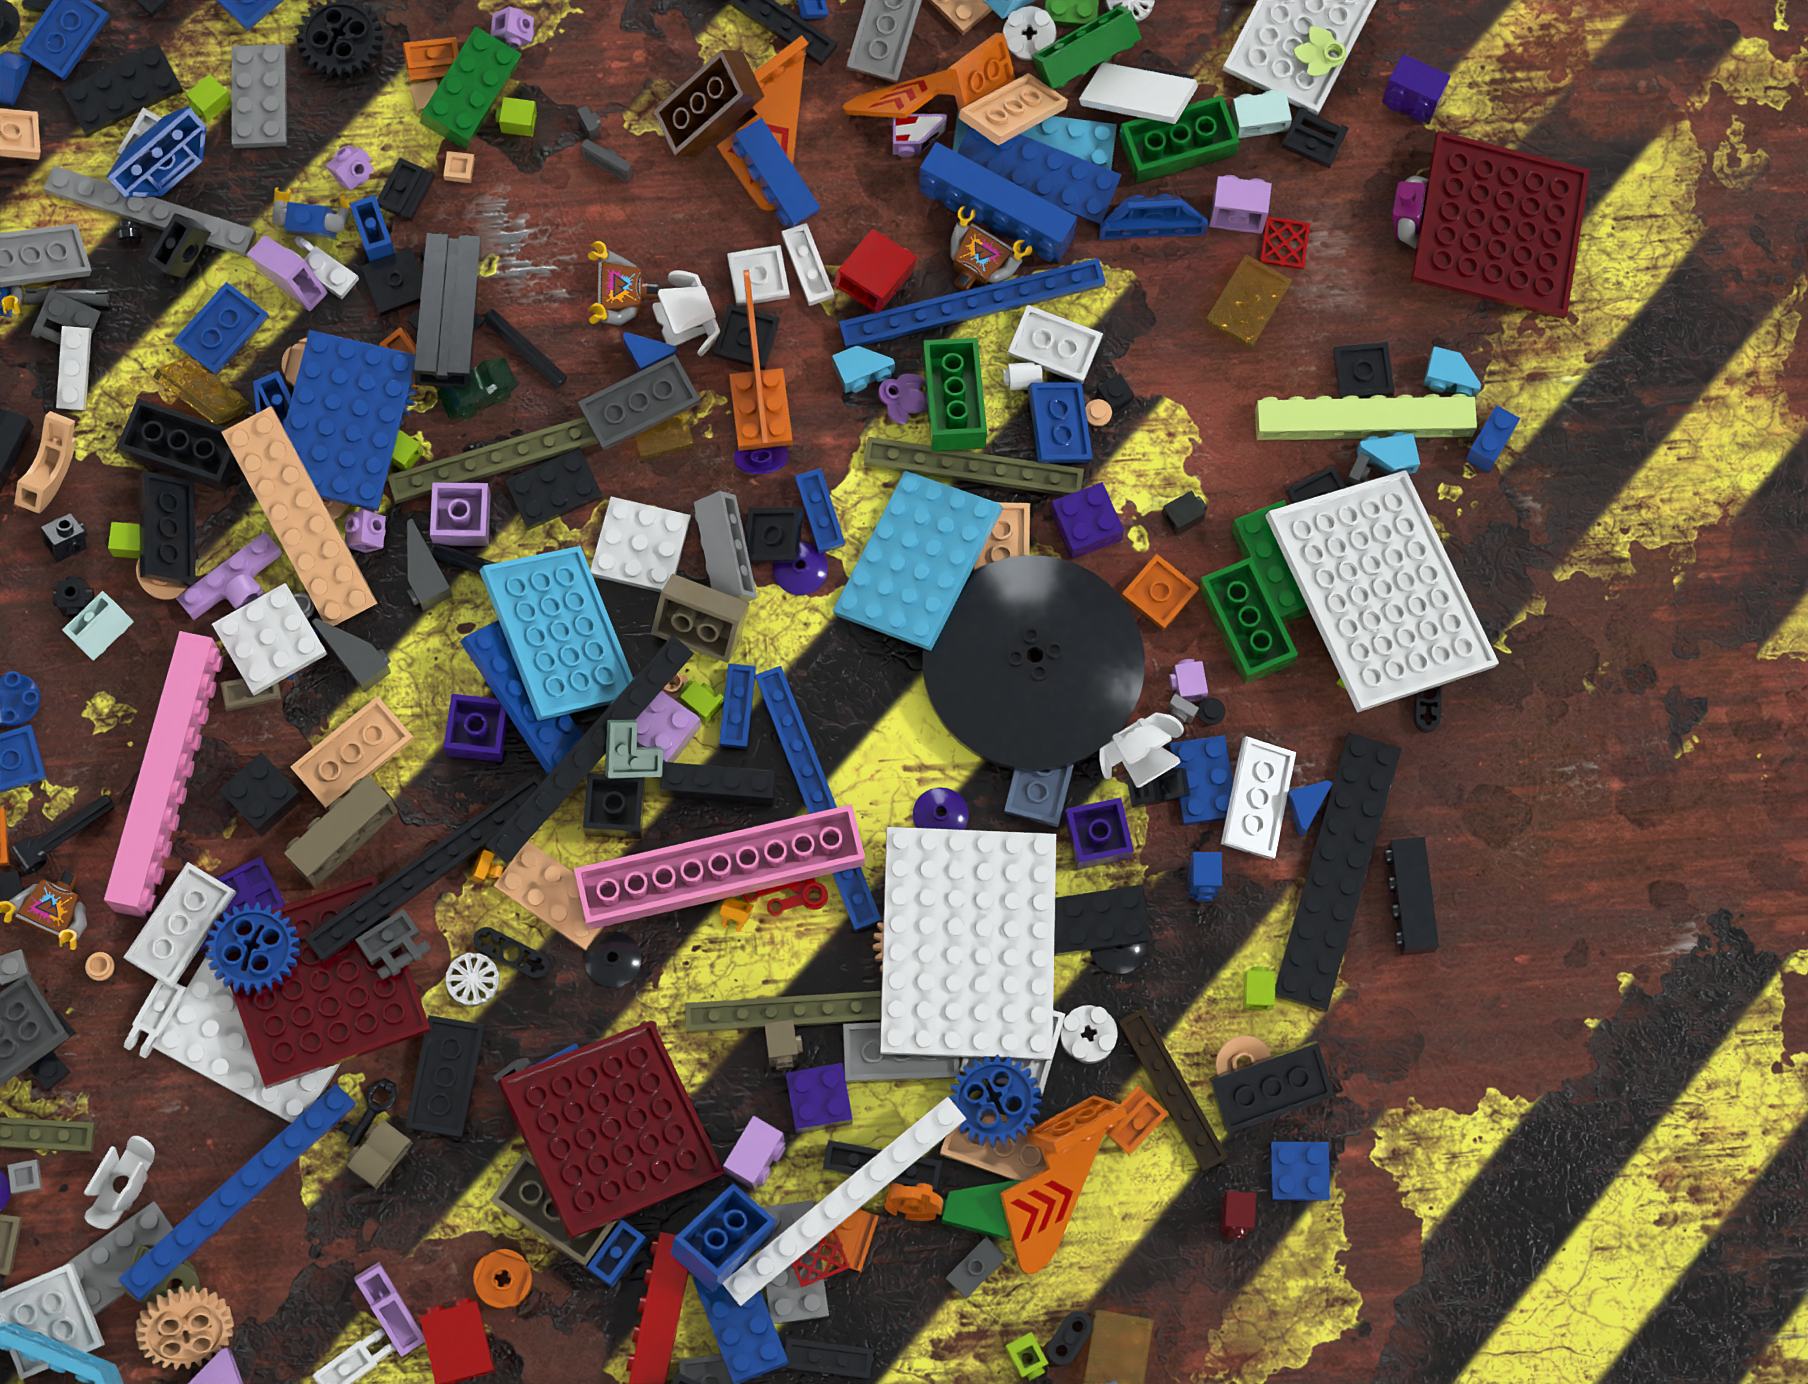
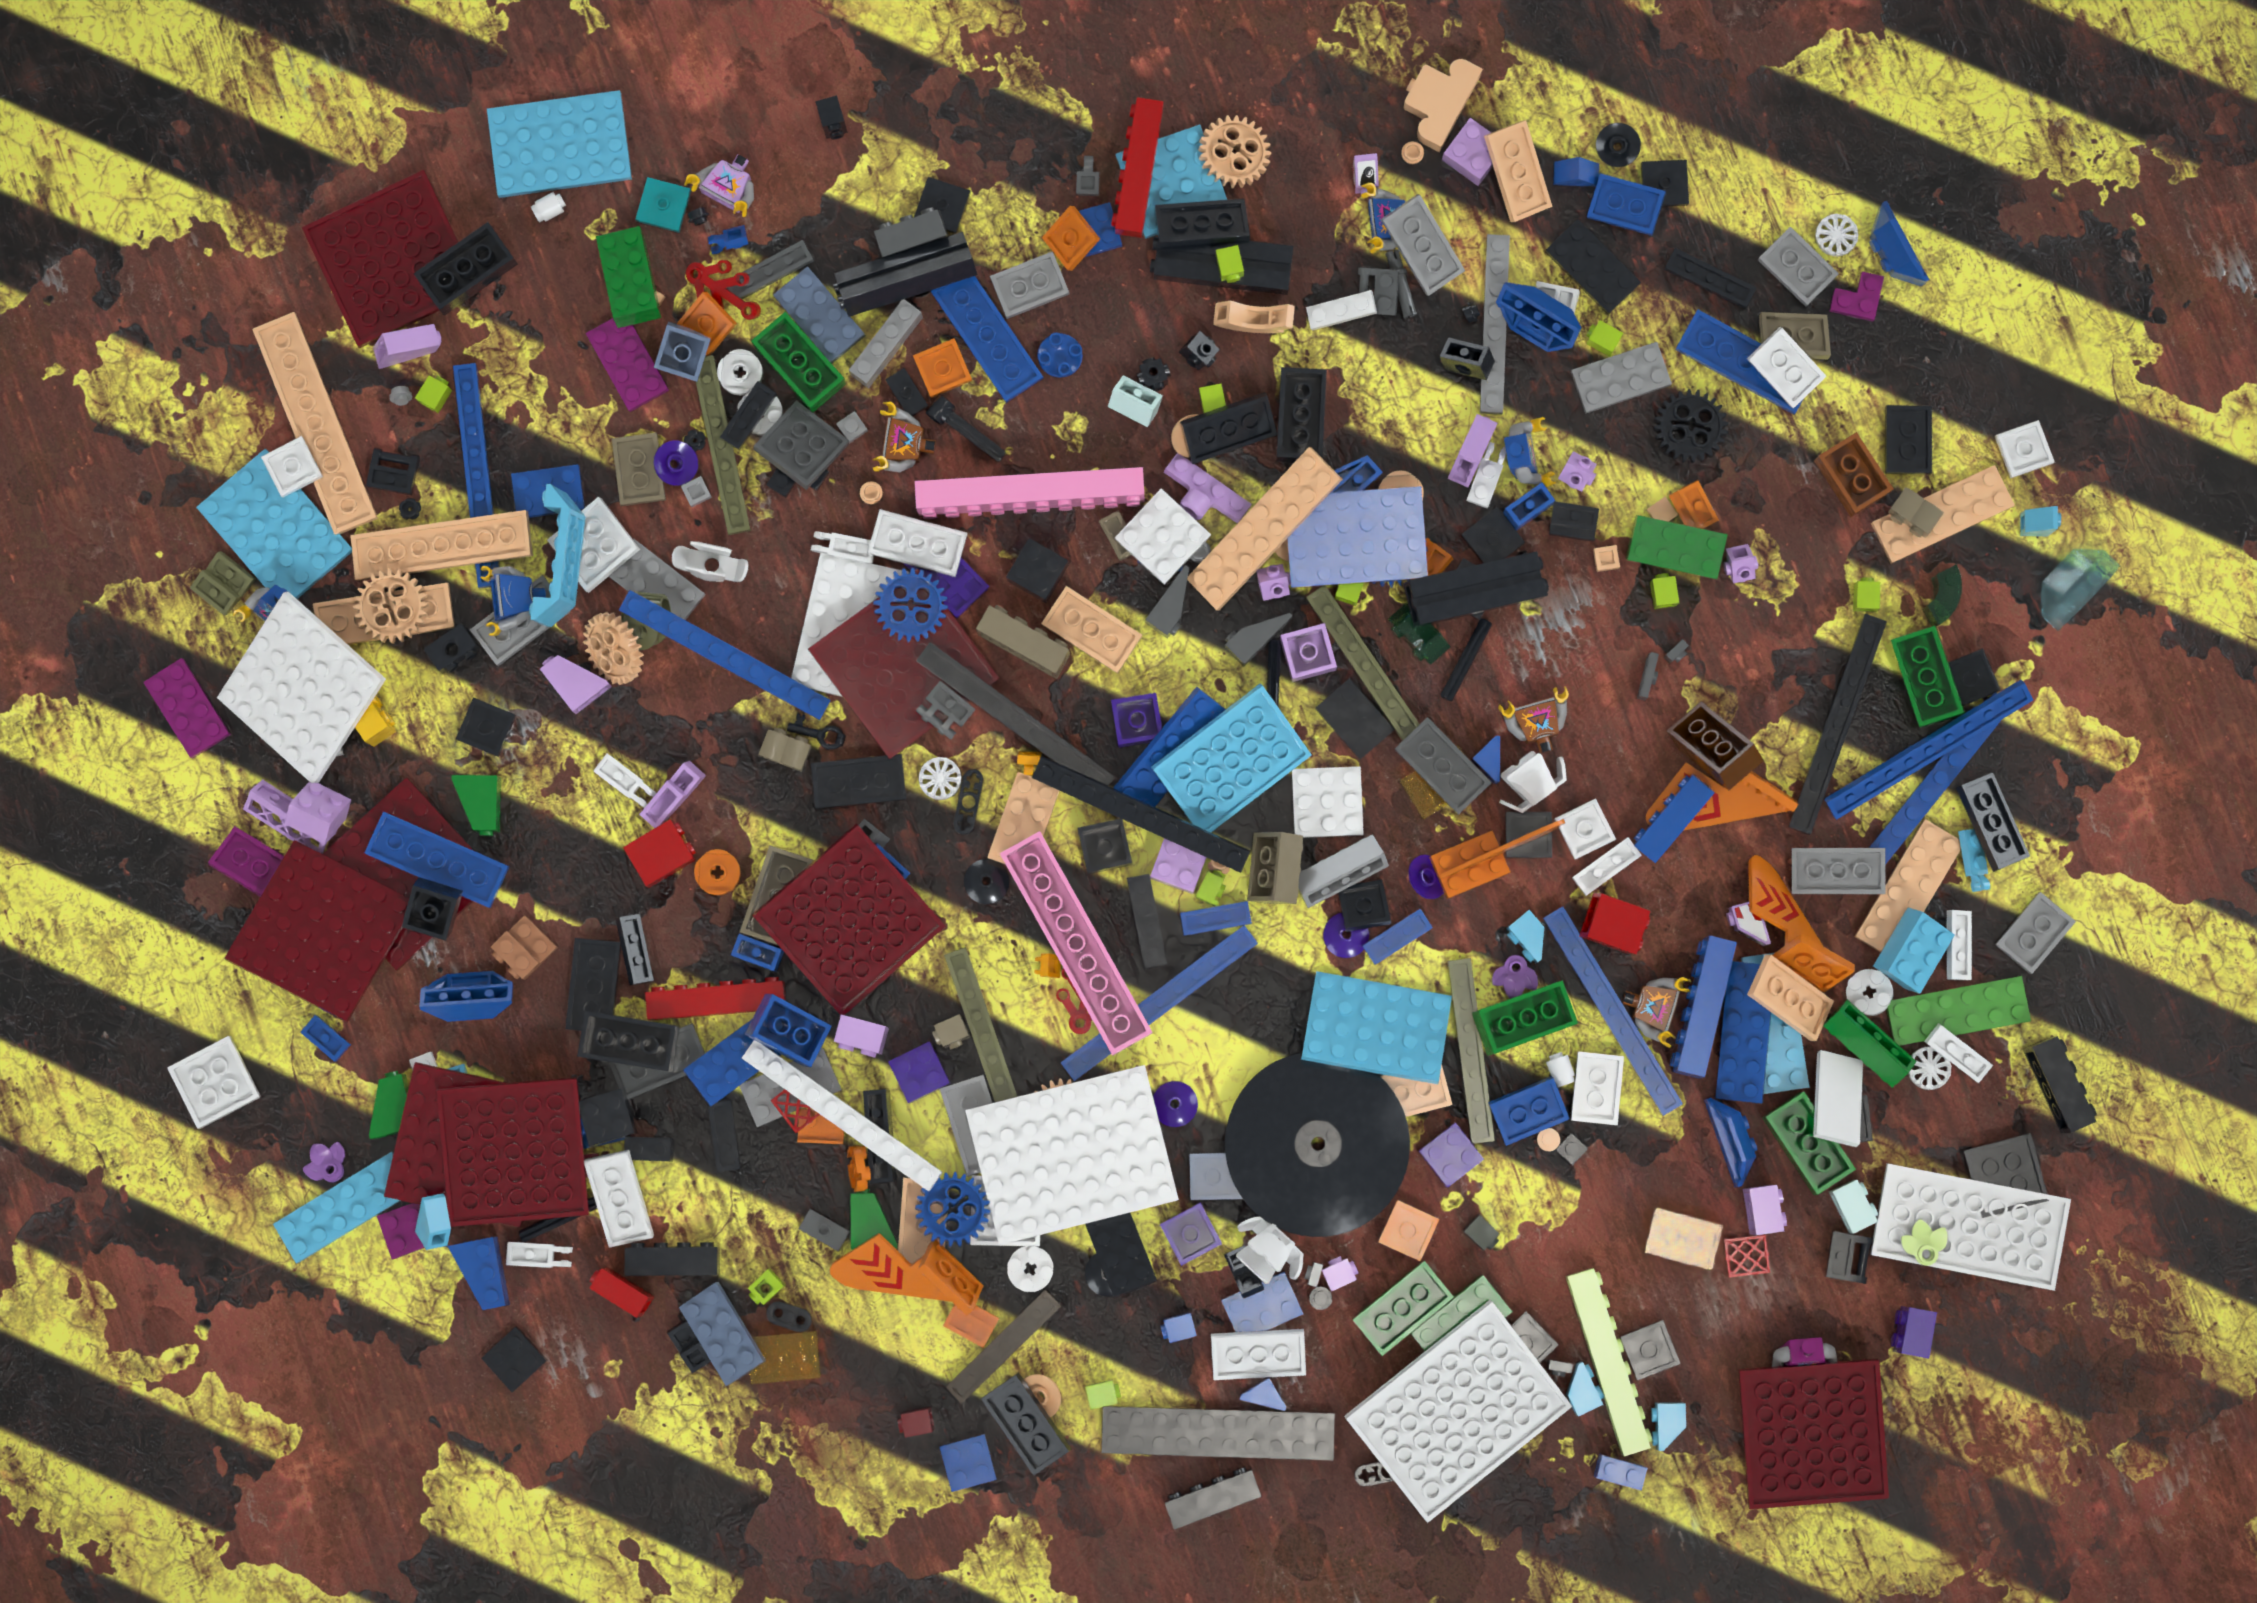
camera: 85 degrees right, 10 degrees up
clear yellow plate [153,356,250,425] -> none
blue plate [173,282,269,377] -> none
sand green plate [605,720,664,778] -> none

